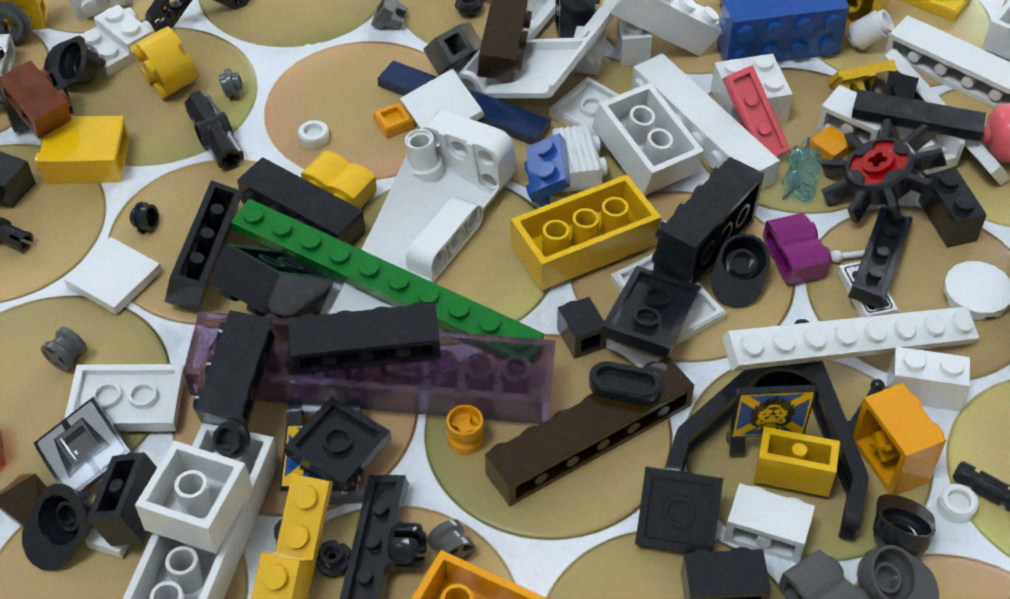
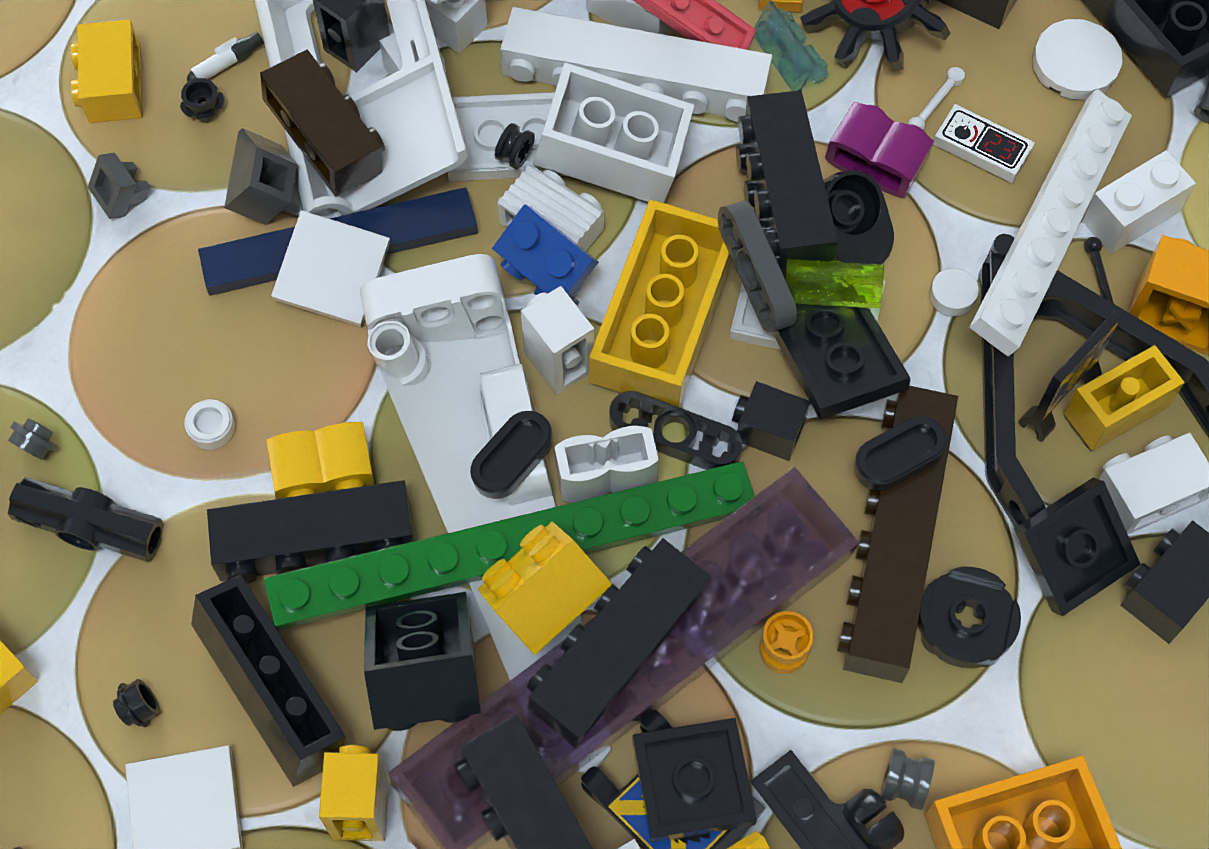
camera: 45 degrees left, 15 degrees up
light orange tile [372,102,414,139] -> none
black tile [848,207,913,309] -> none
none -> yellow brick [319,745,389,841]
none -> black tile [470,411,553,499]
none -> yellow brick [478,522,612,655]
none -> black bush [494,123,535,170]
none -> white brick [521,286,594,395]
none -> white brick [554,426,659,503]
none -> black beam [609,391,742,470]
none -> dark grey beam [718,200,797,333]
none -> clear neon green plate [786,259,884,308]
none -> black plate [918,566,1021,668]

